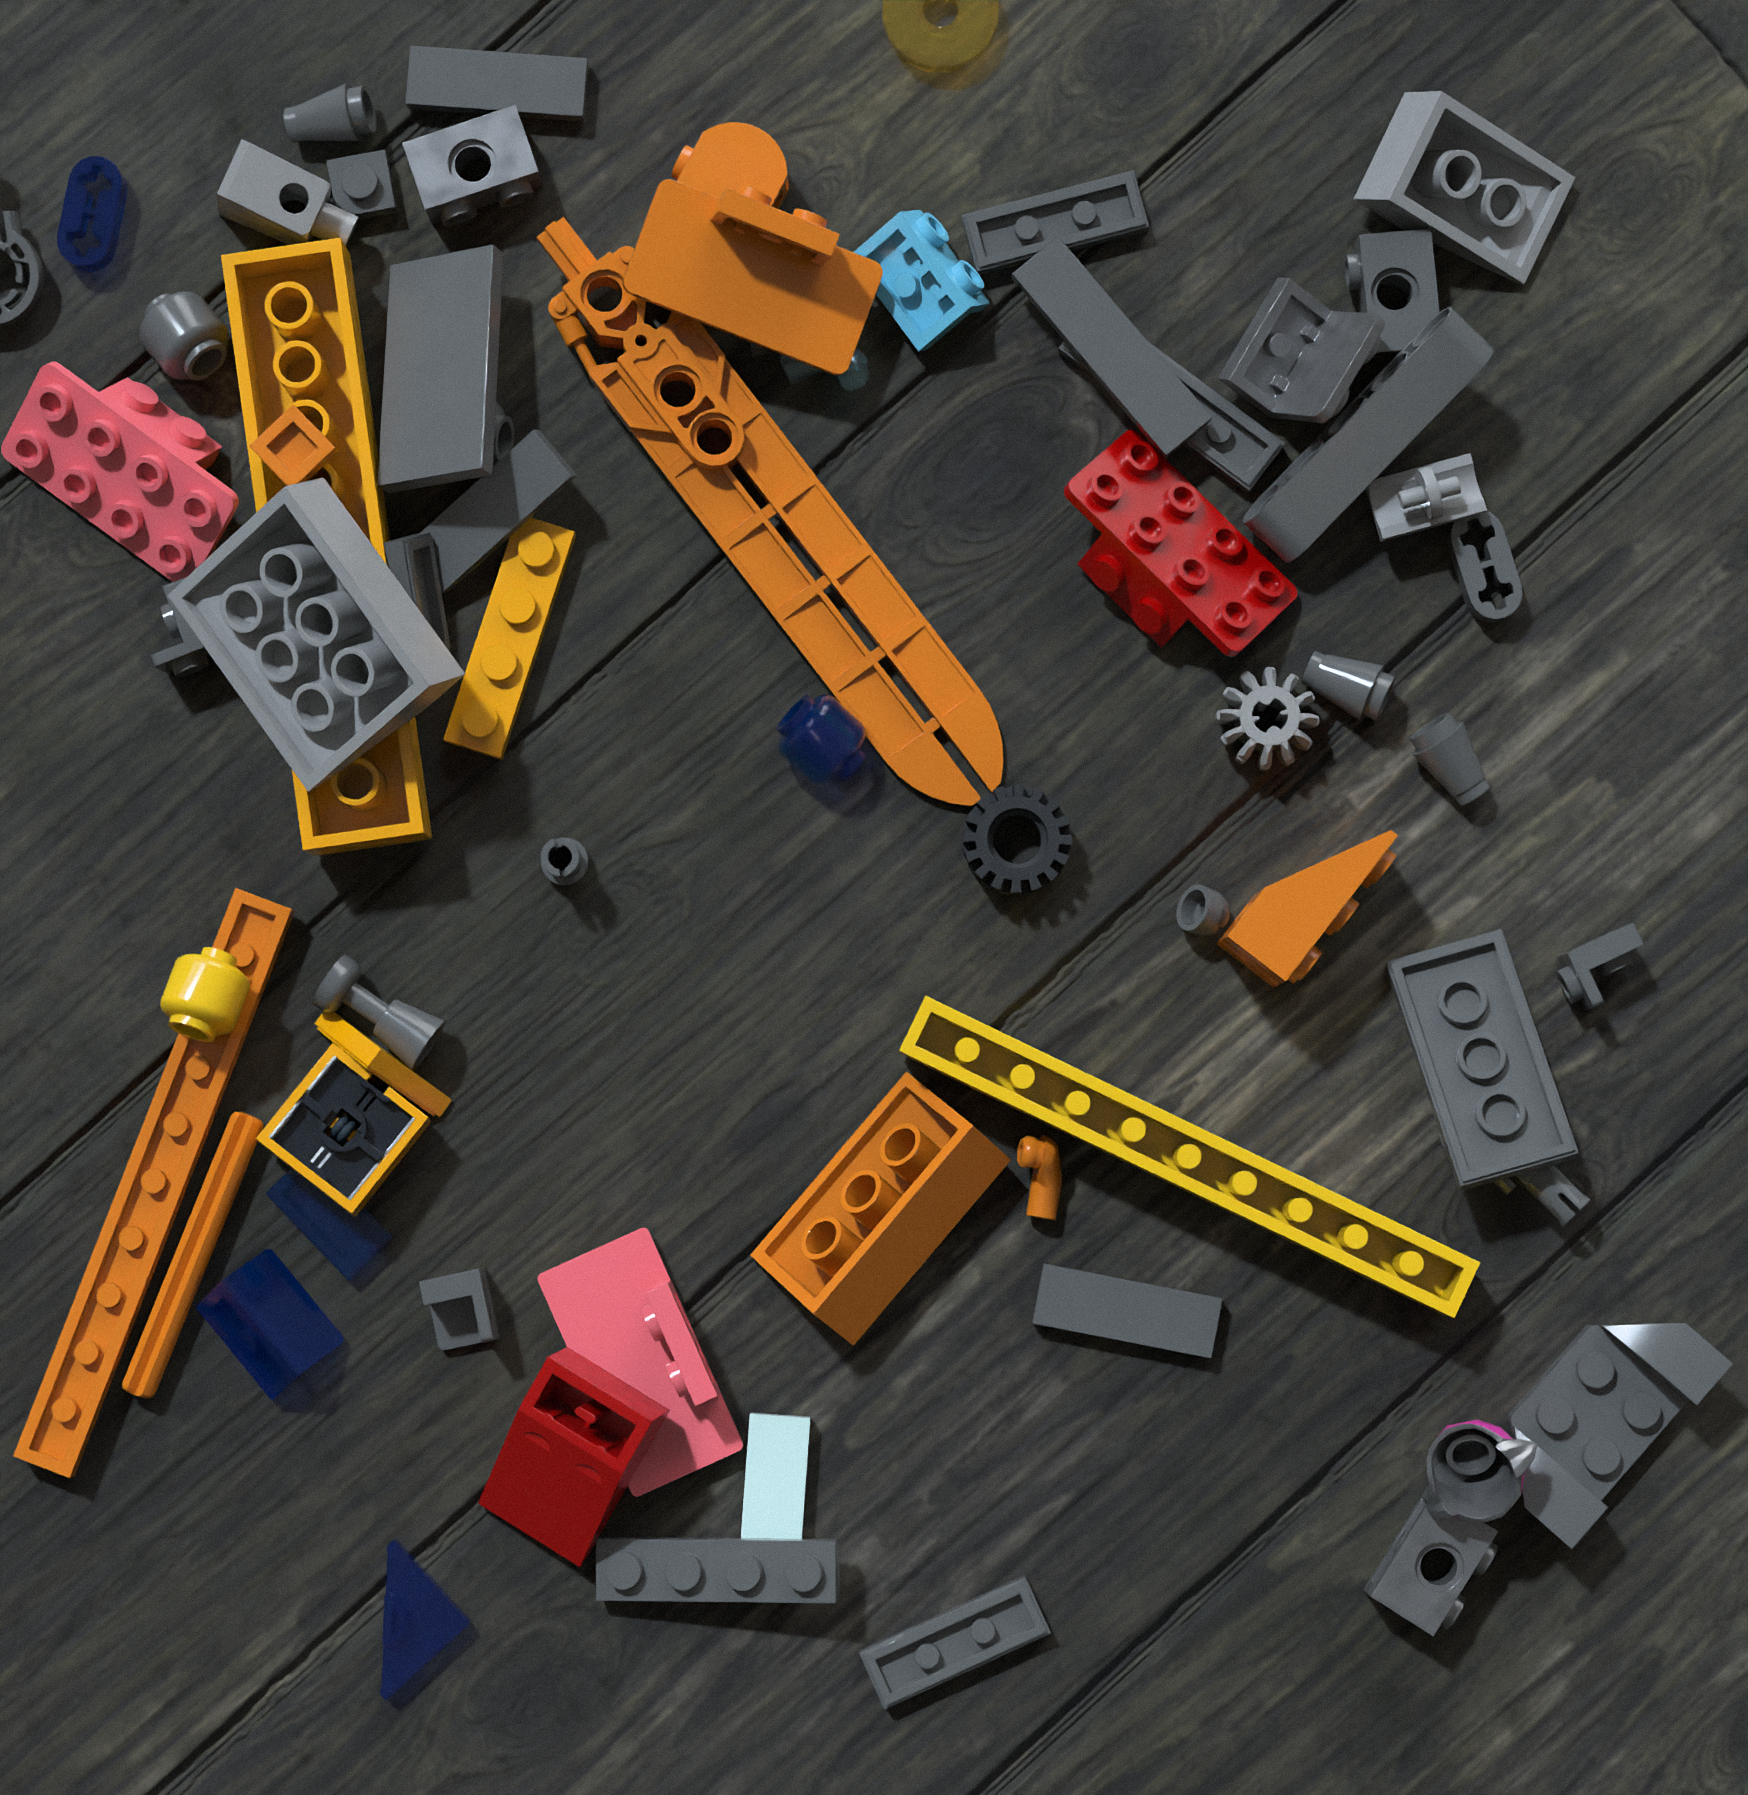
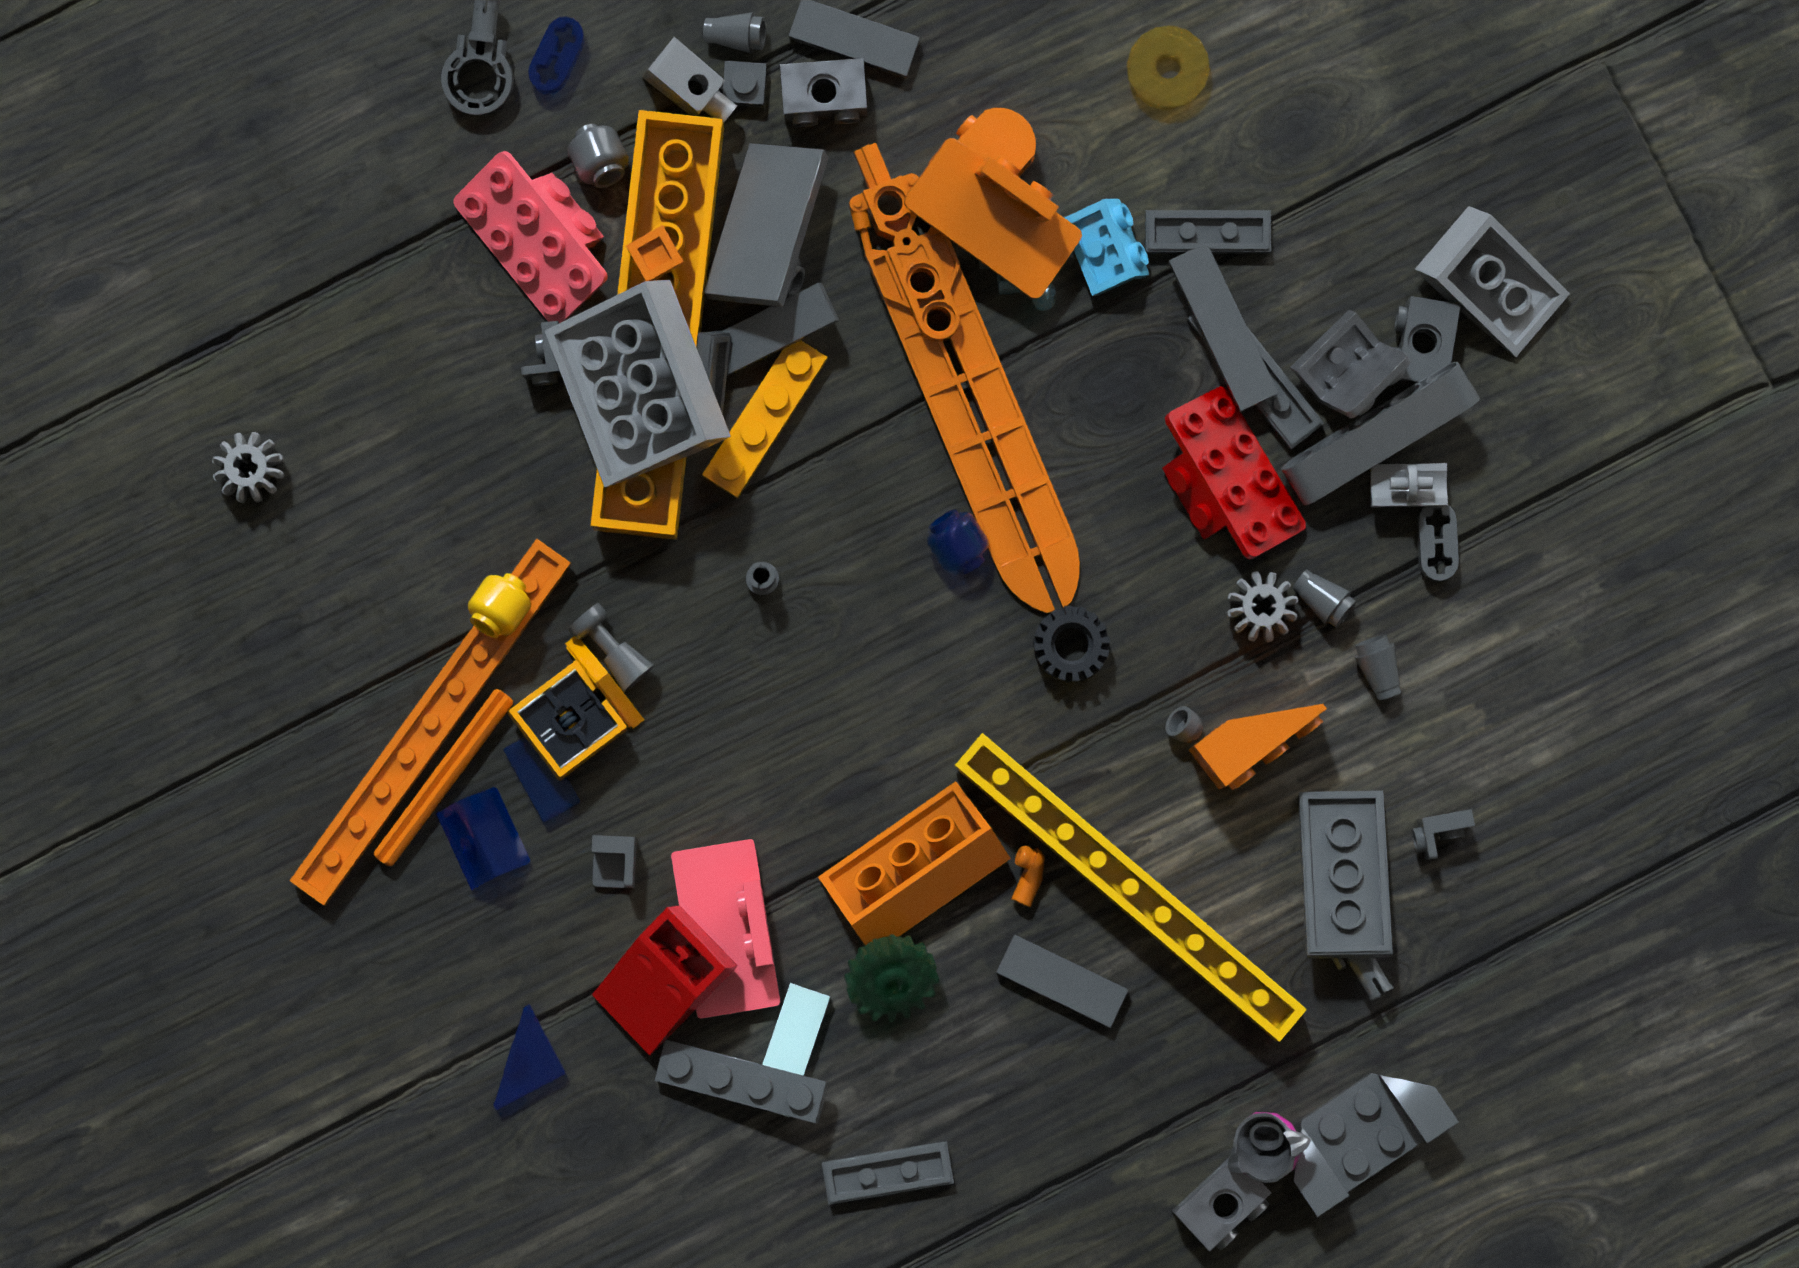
camera: 10 degrees right, 0 degrees up
none -> clear green gear [844,934,939,1022]

